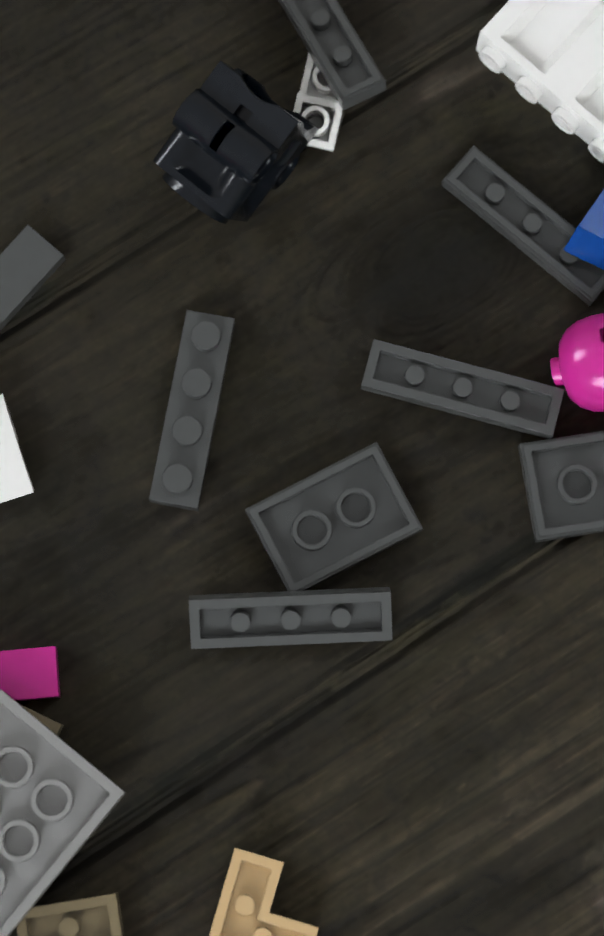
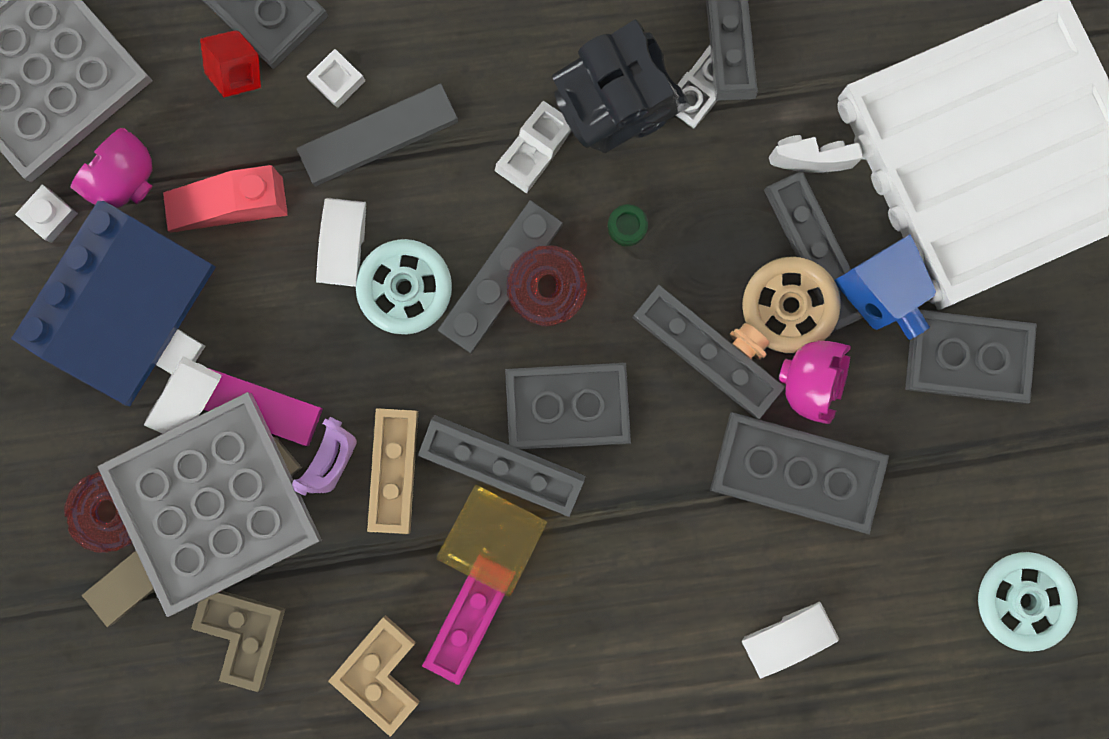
camera: 25 degrees right, 5 degrees up
none -> lavender helmet [292,417,357,496]
none -> light aqua plate [356,239,452,334]
none -> tan plate [367,409,418,534]
none -> dark pink tile [422,554,516,685]
none -> clear yellow tile [437,485,547,597]
none -> white slope [495,101,571,193]
none -> clear red tile [507,246,587,326]
none -> dark green tile [608,204,648,246]
none -> light nougat plate [729,323,770,360]
none -> tan plate [742,257,841,353]
none -> white slope [769,135,863,173]

